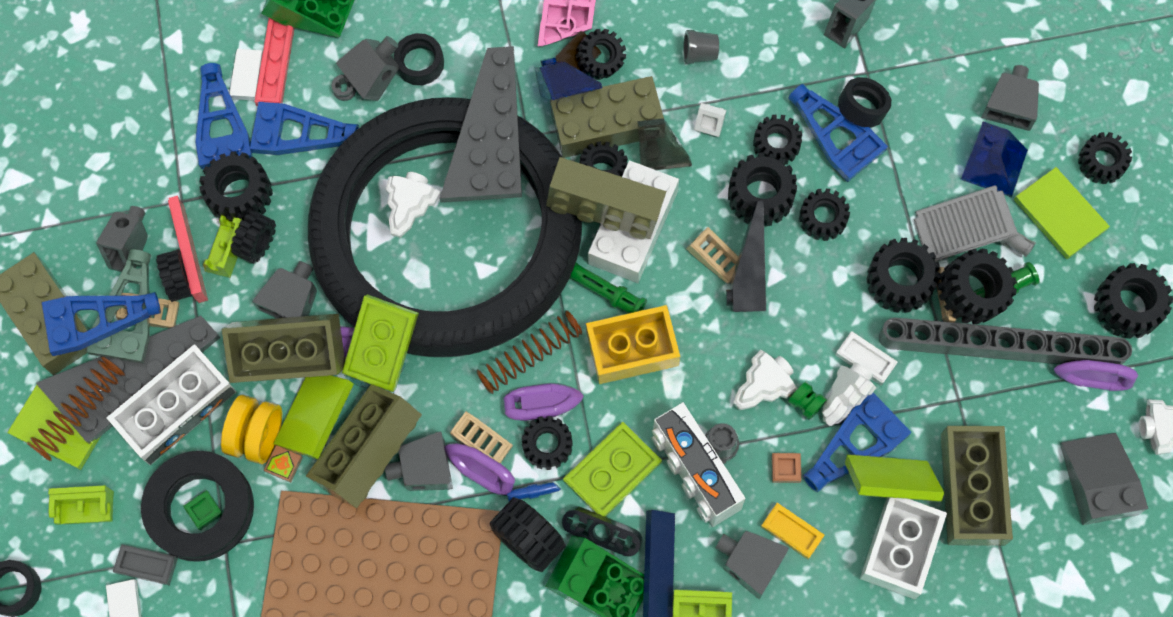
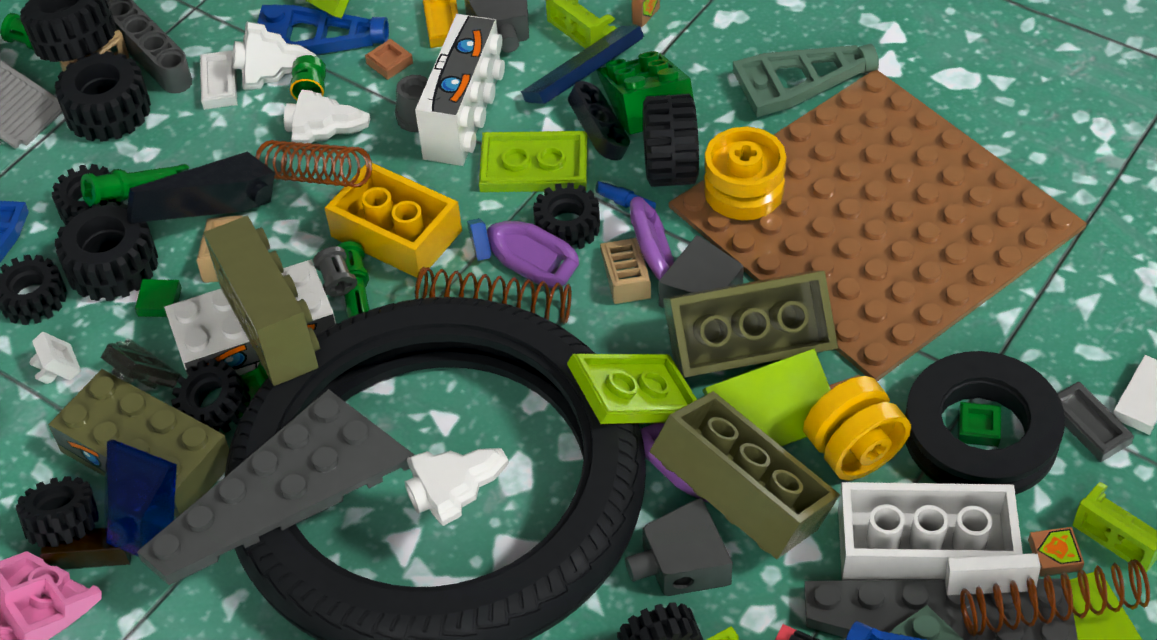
camera: 135 degrees left, 20 degrees down
none -> green pin [80,164,189,206]
none -> green tile [135,279,182,317]
none -> dark orange piece [256,140,372,188]
none -> dark grey bush [313,246,357,297]
none -> blue tile [467,218,492,261]
none -> yellow wheel [704,126,787,221]
none -> white tile [945,553,1041,595]
none -> tile [1028,527,1084,576]

